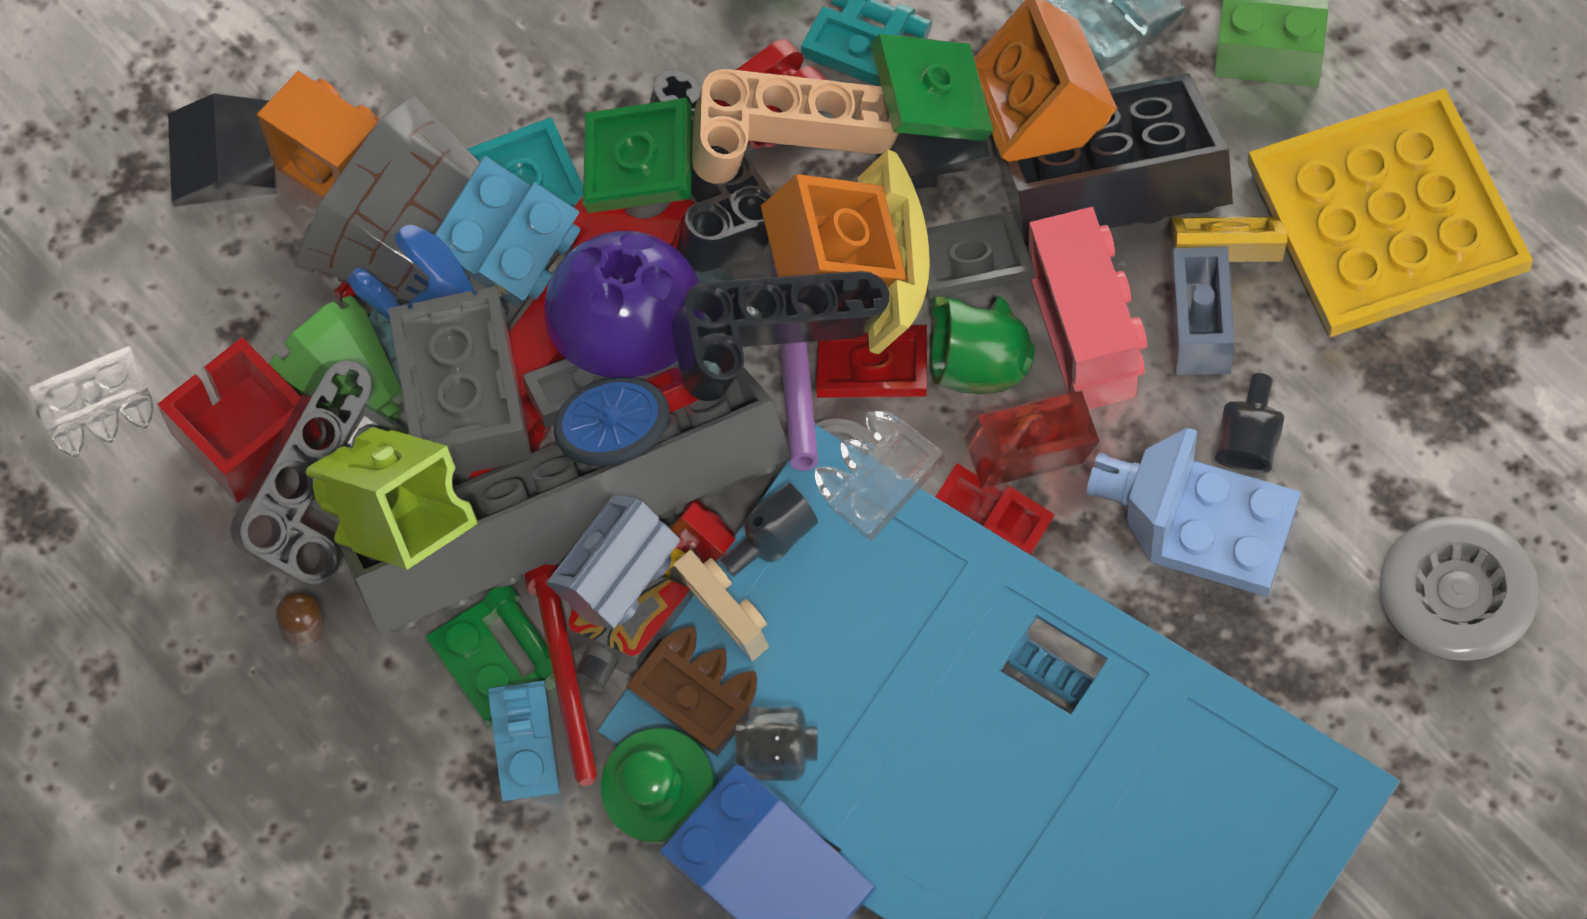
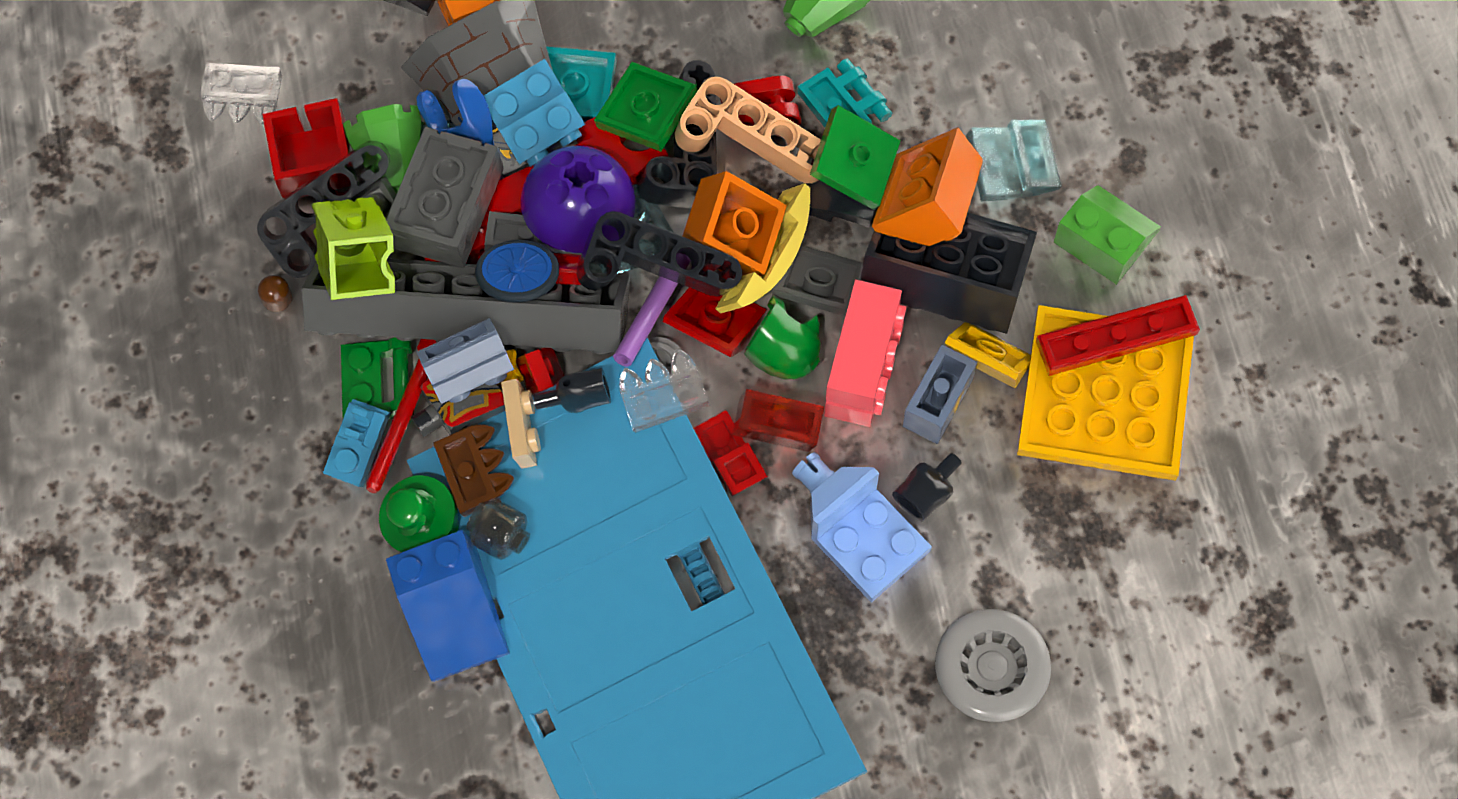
camera: 25 degrees right, 5 degrees up
none -> red tile [1036,295,1200,376]

